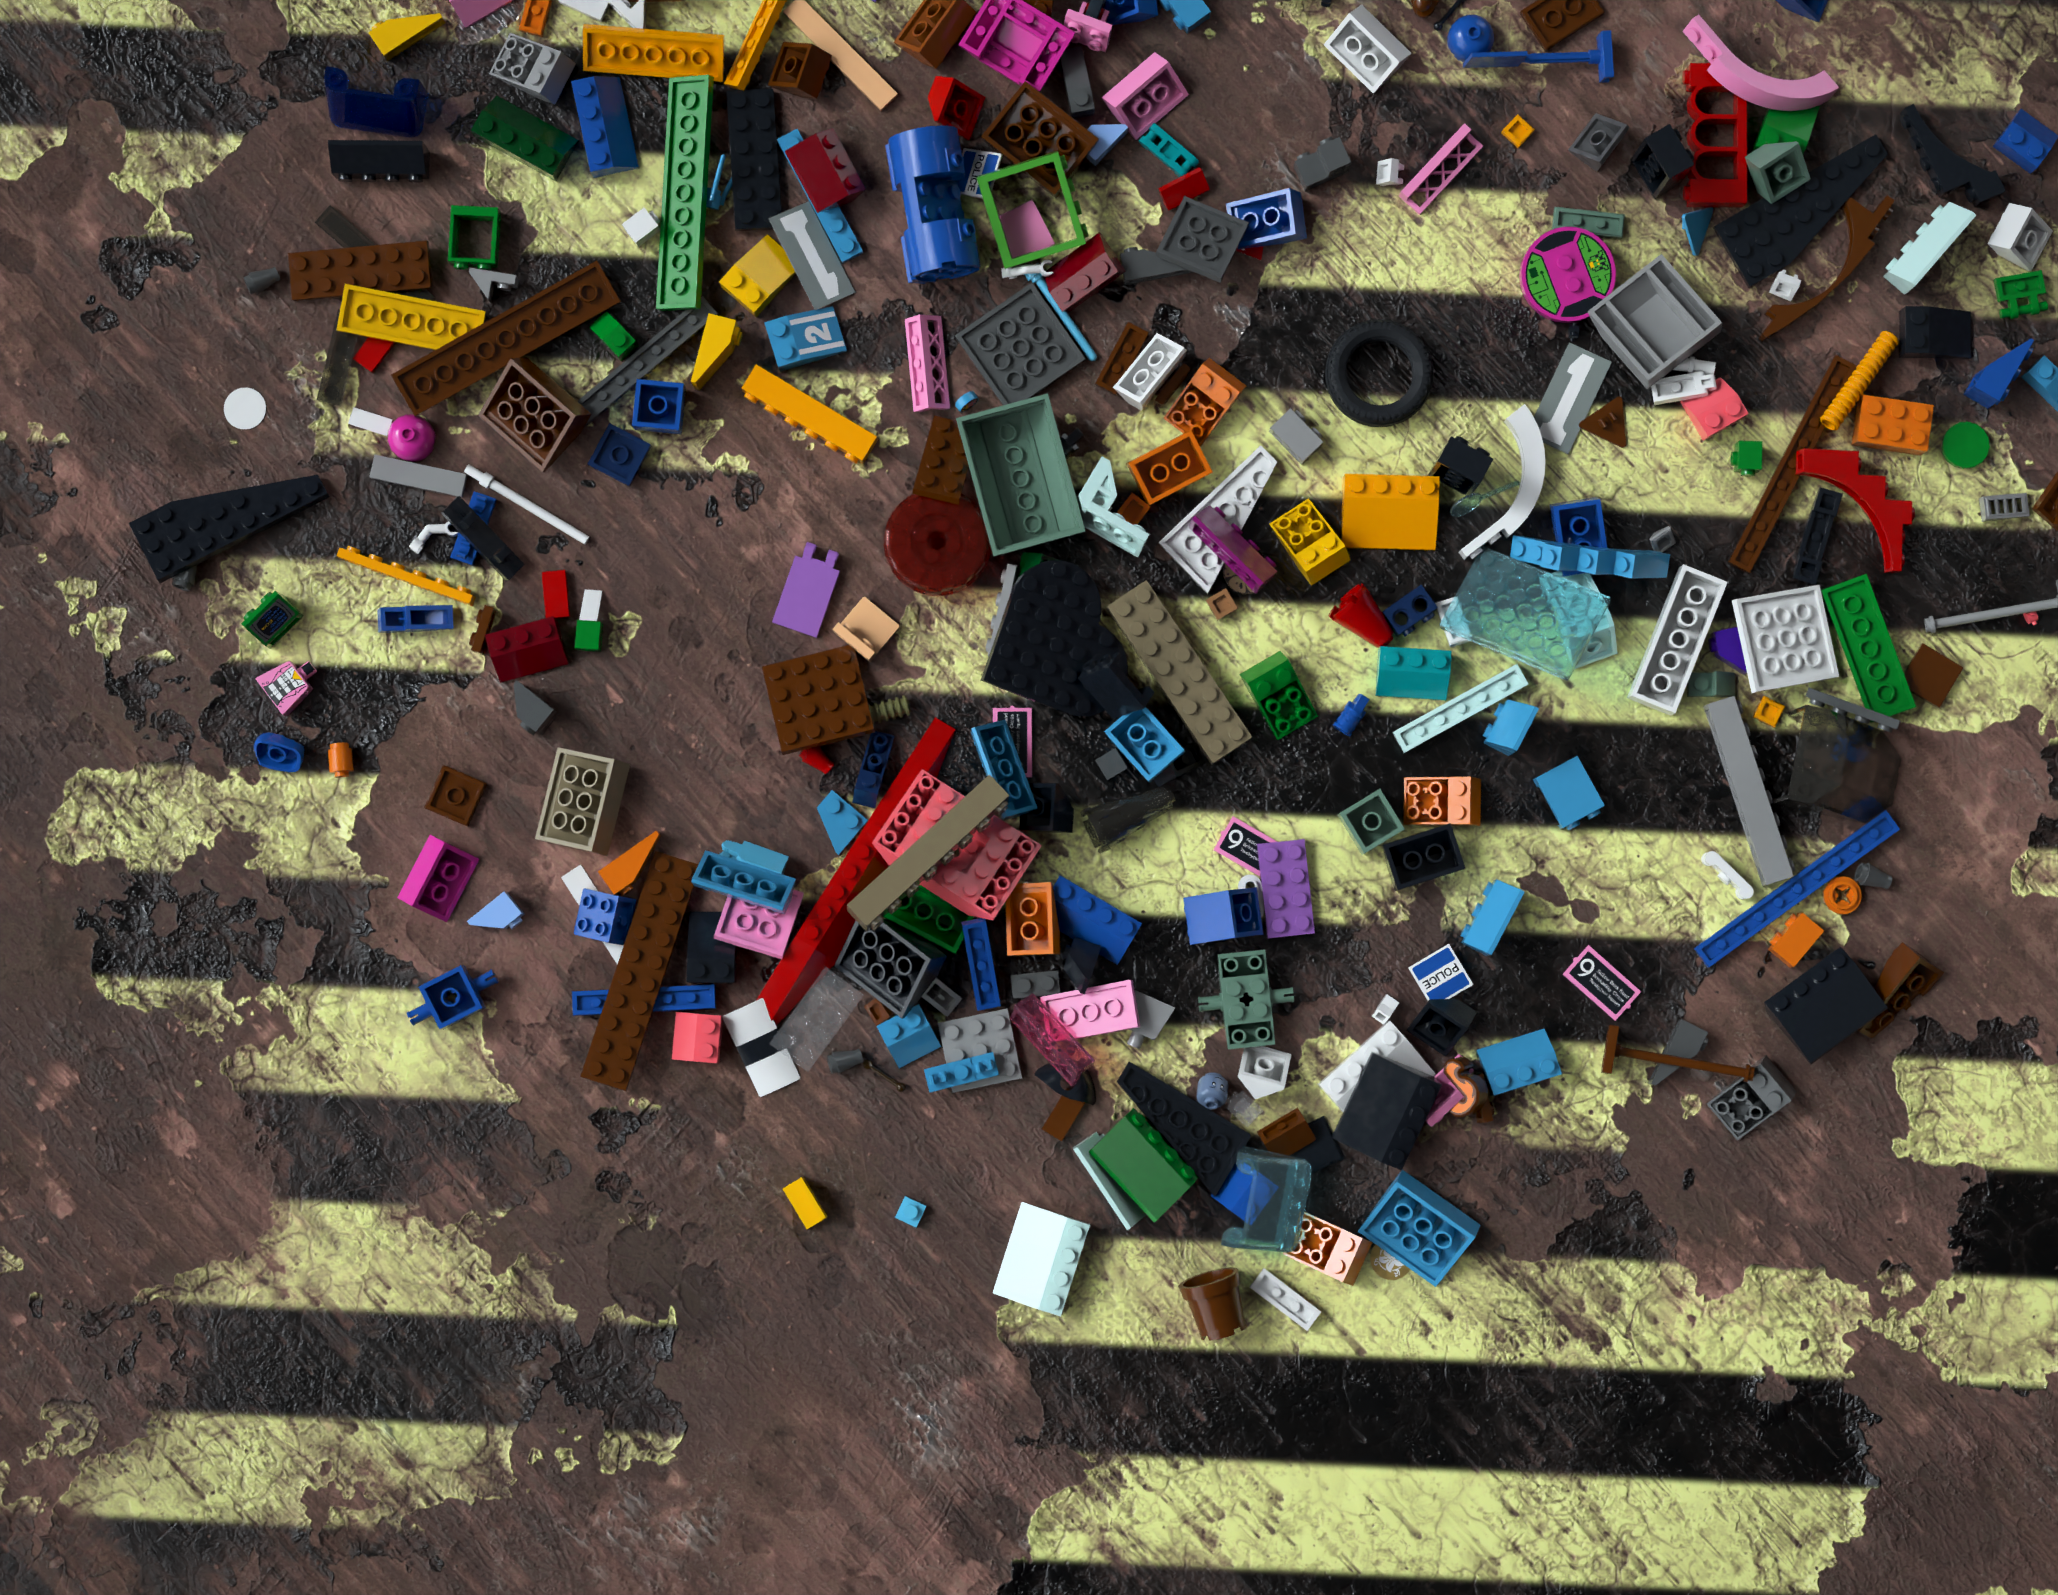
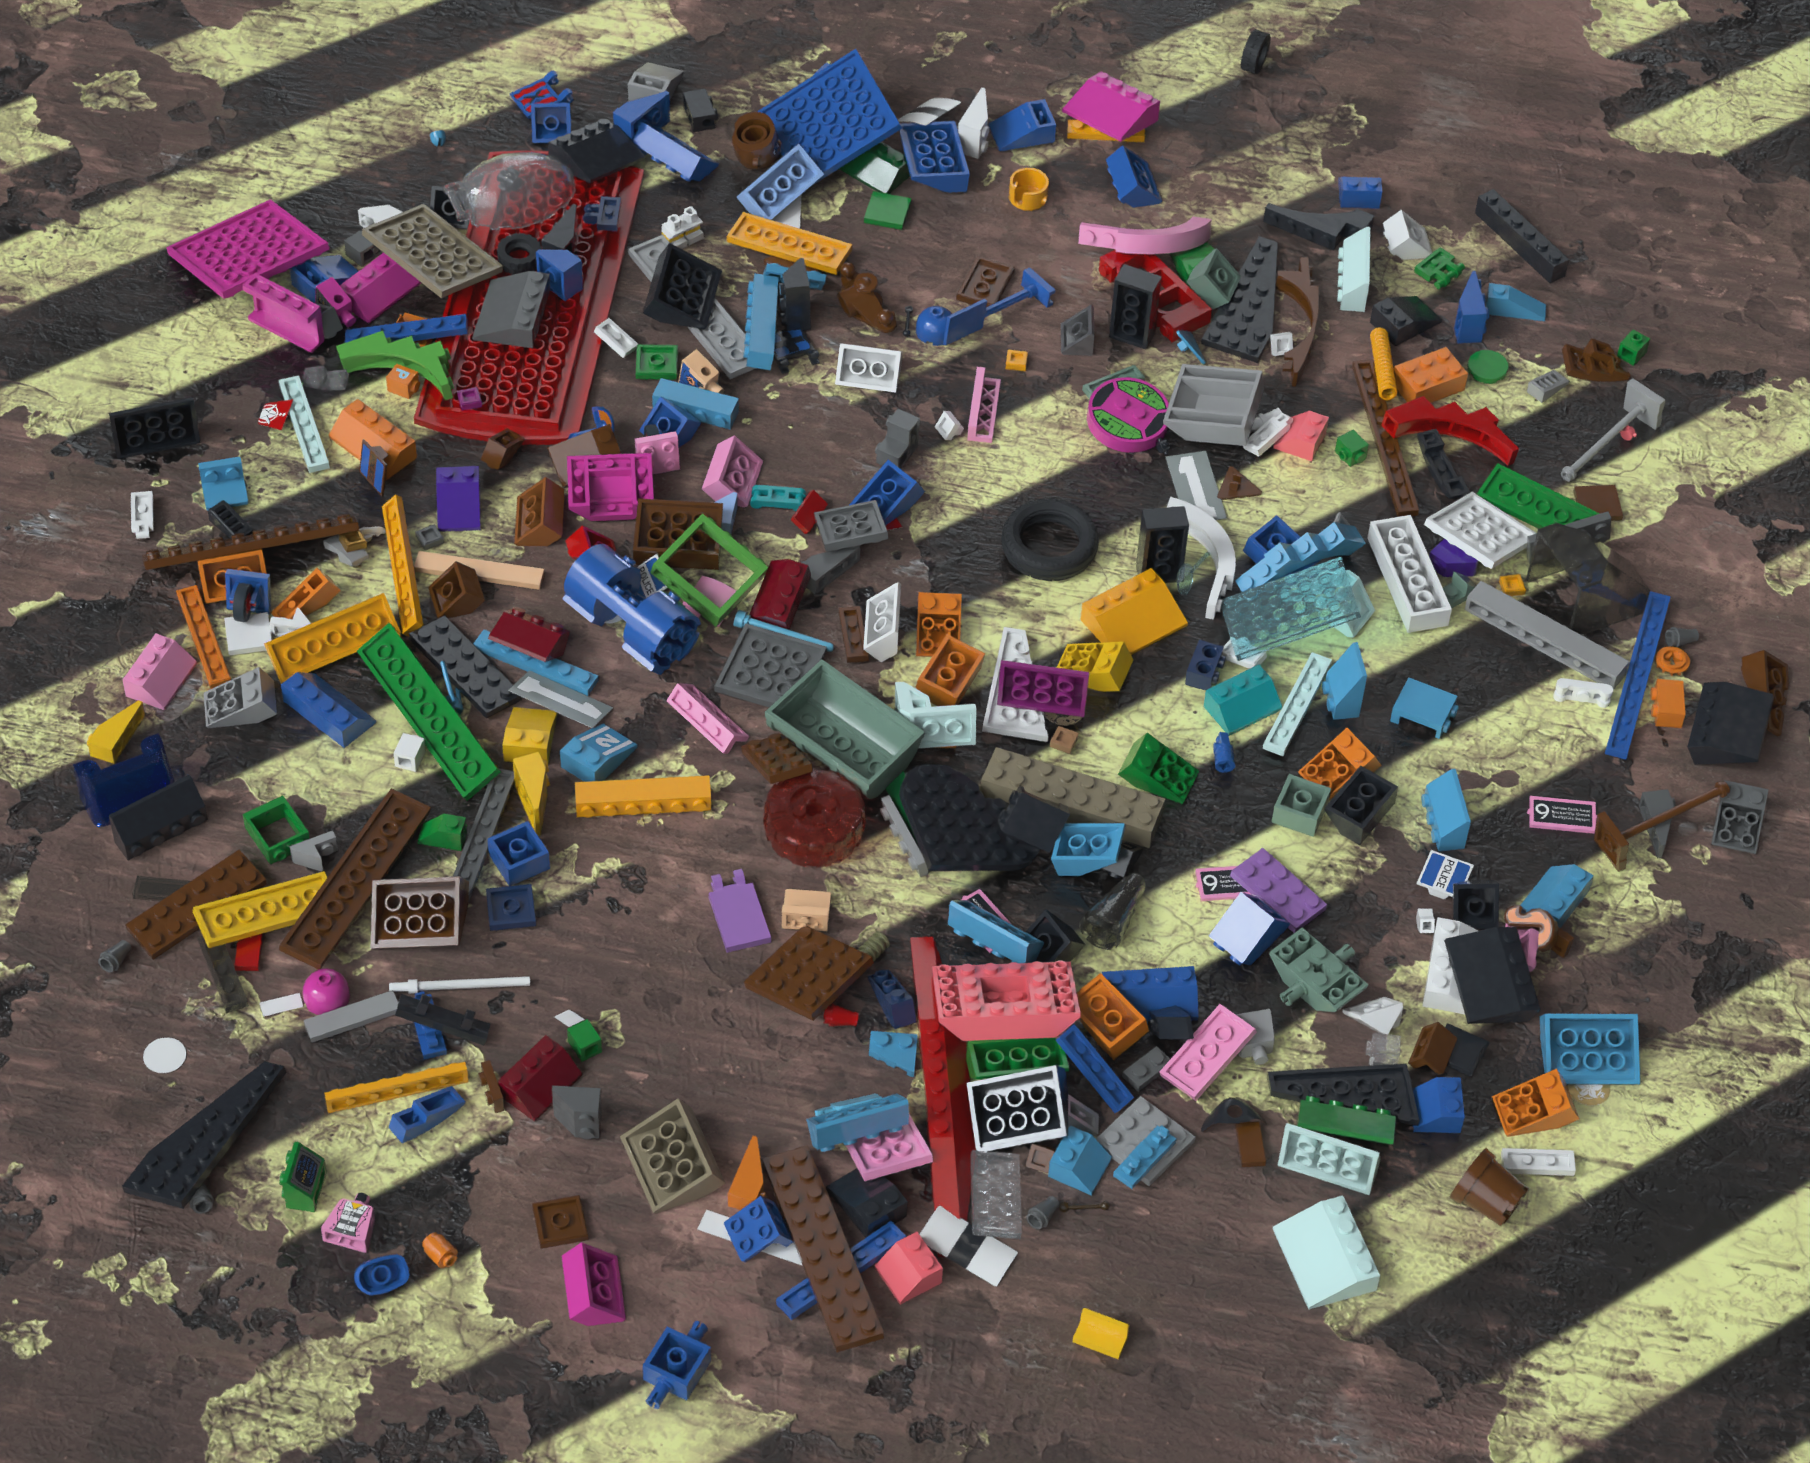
camera: 40 degrees left, 35 degrees down
white arm [409,521,458,554] -> none
light blue slope [467,891,525,929] -> none
dark green slope [471,96,579,181] -> none
red tile [542,570,570,619] -> none
dark tan brick [847,774,1009,932] -> none
medium azure plate [895,1196,926,1228] -> none
dark azure tile [955,391,979,413] -> none
white arm [1001,260,1053,279] -> none
clear pink fence [1010,993,1095,1086] -> none
dark grey slope [1060,46,1095,119] -> none
dark grey tile [1095,748,1127,781] -> none
reddish brown tile [1154,363,1190,409] -> none
sand blue head [1196,1073,1228,1109] -> none
clear light blue windscreen [1221,1147,1312,1253] -> none
light grey brick [1269,408,1323,465] -> none
red cone [1329,583,1394,648] -> none

